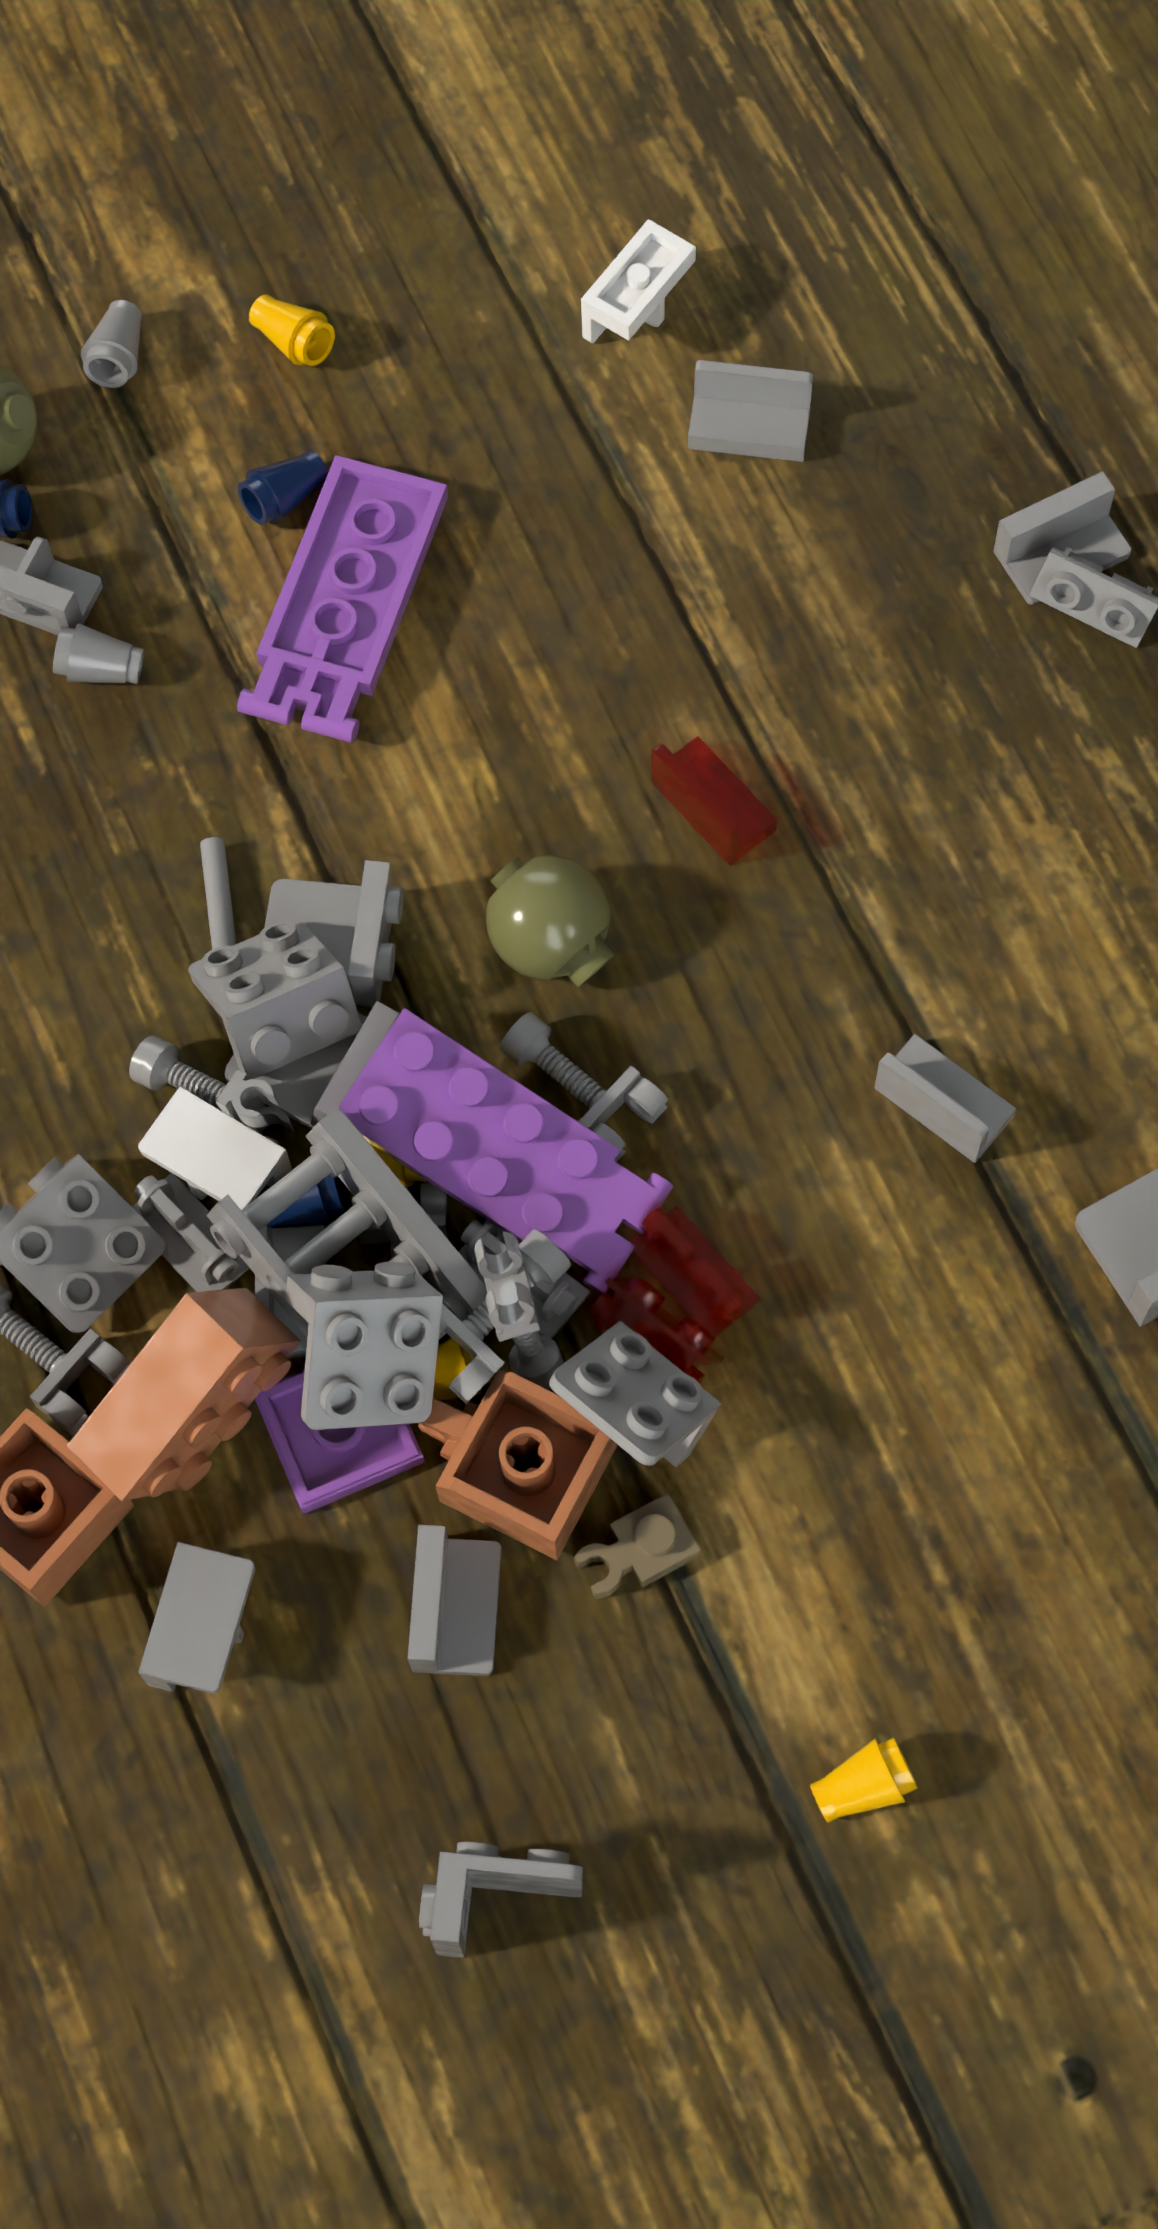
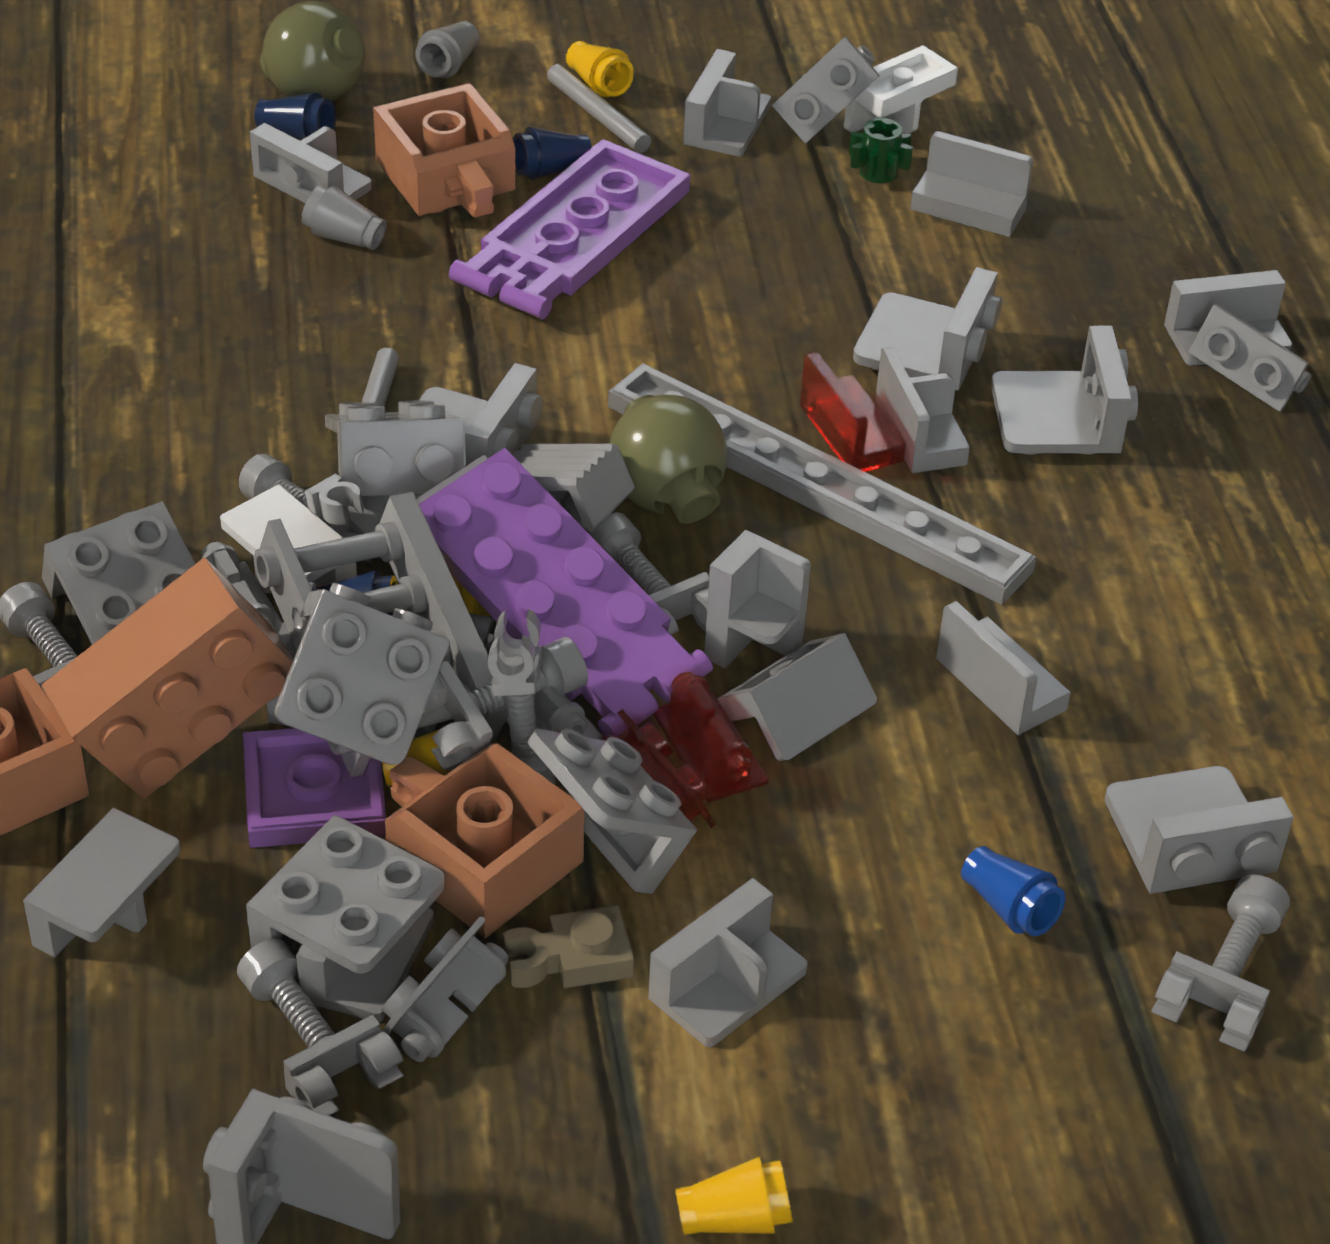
camera: 10 degrees right, 25 degrees down
none -> light grey bar [237,938,404,1116]
none -> light grey bracket [246,814,445,973]
none -> nougat hinge [373,83,515,218]
none -> light grey hinge [381,916,508,1062]
none -> light grey brick [514,444,635,533]
none -> light grey bar [547,64,651,153]
none -> light grey tile [608,363,1036,605]
none -> light grey panel [648,878,807,1047]
none -> light grey panel [683,49,771,156]
none -> light grey panel [704,530,811,668]
none -> light grey panel [717,633,877,761]
none -> light grey hinge [772,36,880,144]
none -> dark green gear [849,118,913,183]
none -> light grey bracket [853,267,1003,391]
none -> light grey panel [875,347,970,473]
none -> blue cone [961,846,1066,936]
none -> light grey bracket [991,326,1138,455]

